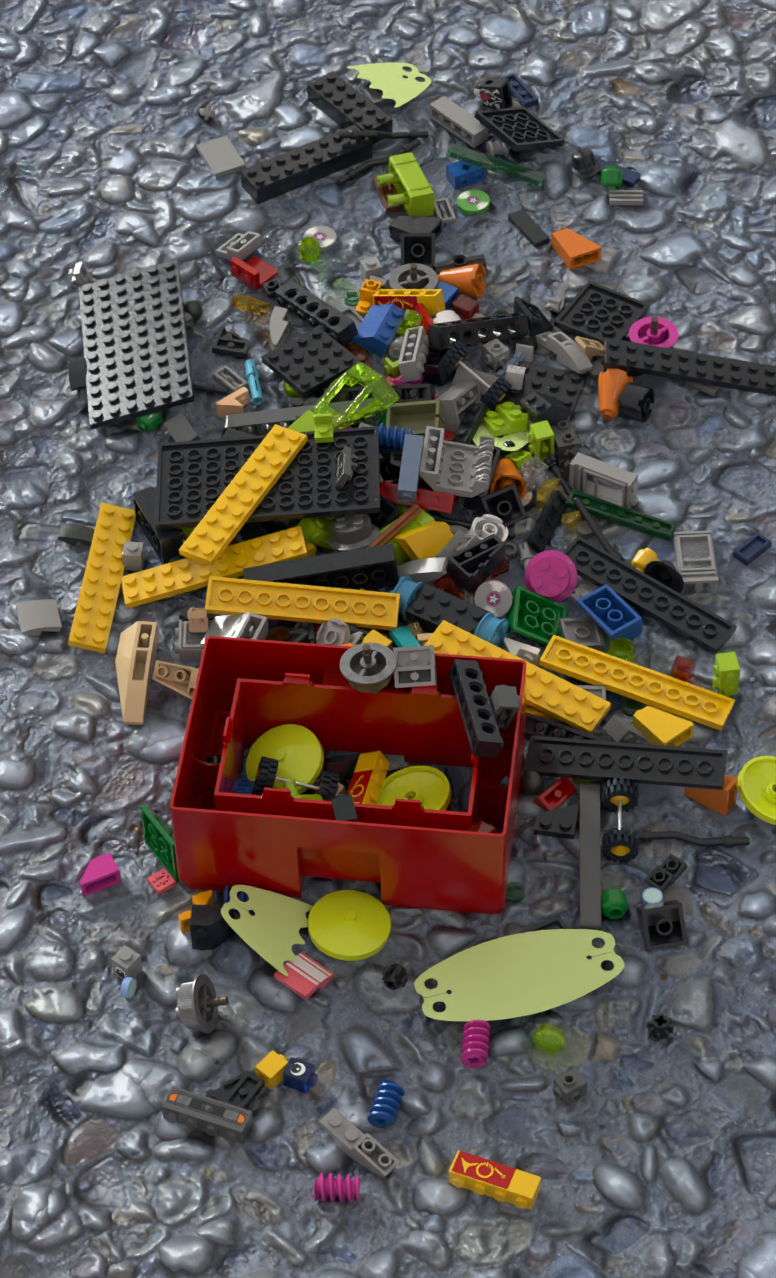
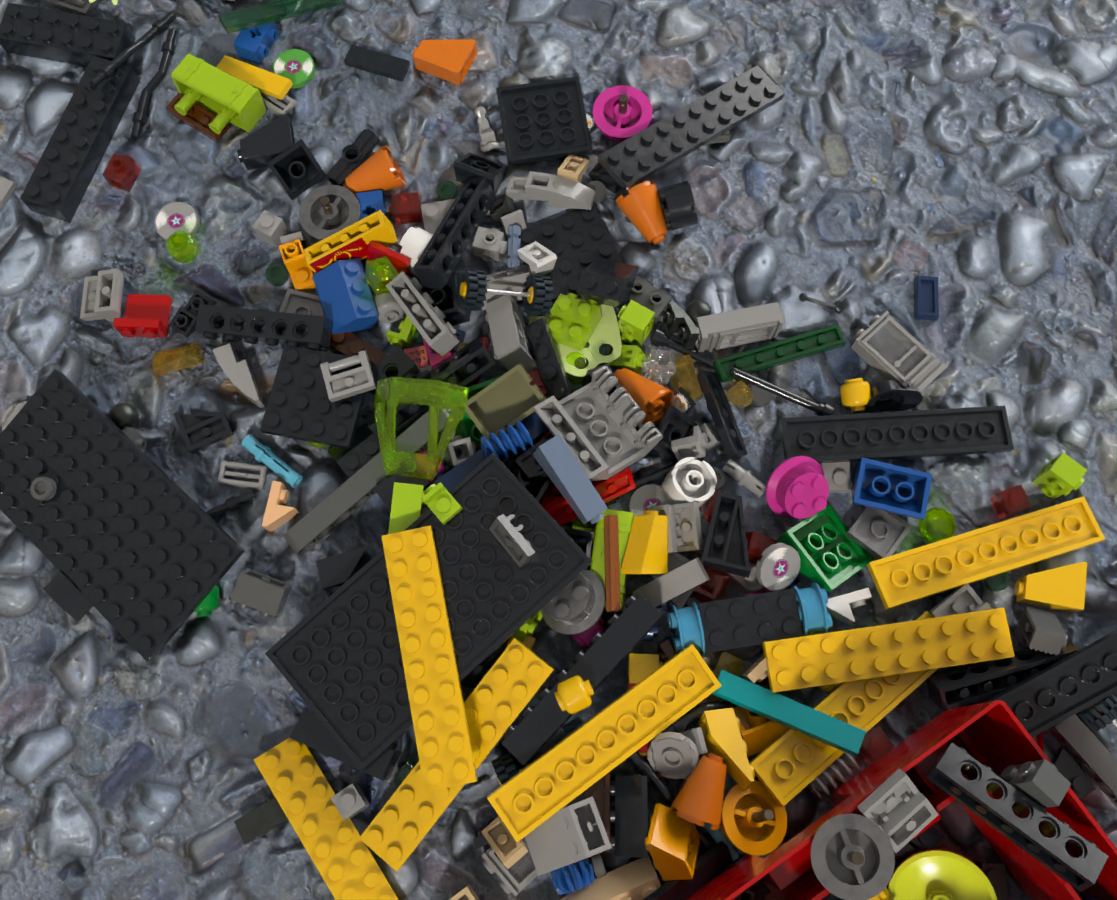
camera: 40 degrees left, 25 degrees up
none -> dark grey tile [30,476,57,501]
none -> clear red brick [102,154,141,192]
none -> yellow tile [216,55,293,100]
none -> light grey plate [320,350,376,402]
none -> yellow head [554,675,595,714]
none -> light grey bracket [671,426,708,462]
none -> black hinge [799,293,844,314]

